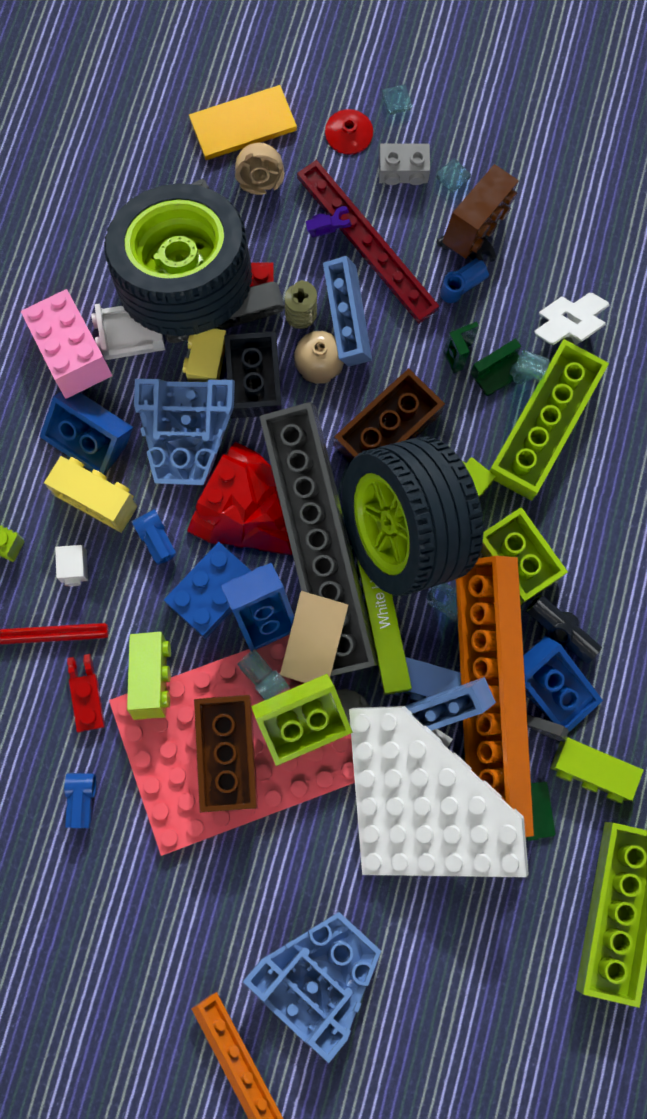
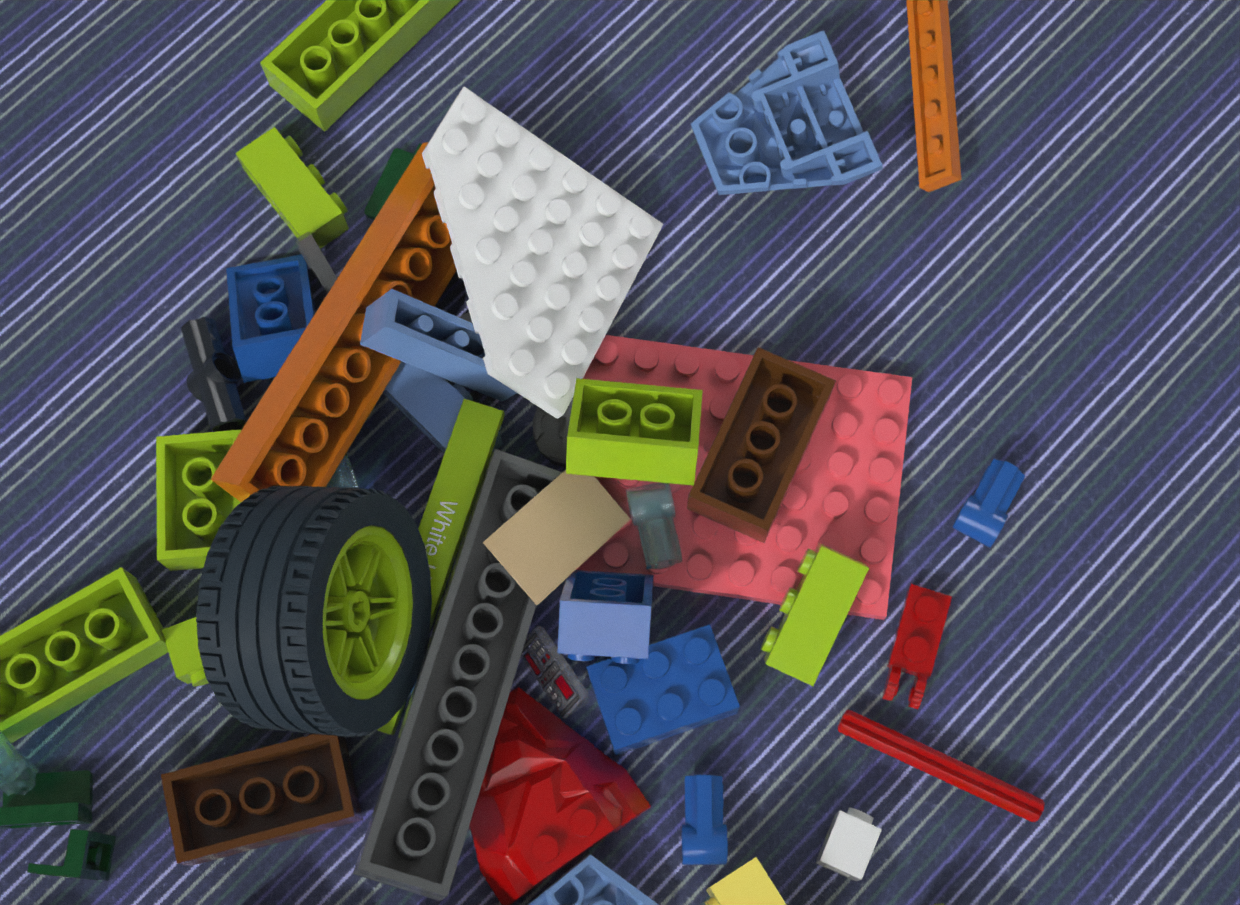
camera: 145 degrees left, 5 degrees down
none -> slope [521,625,590,718]

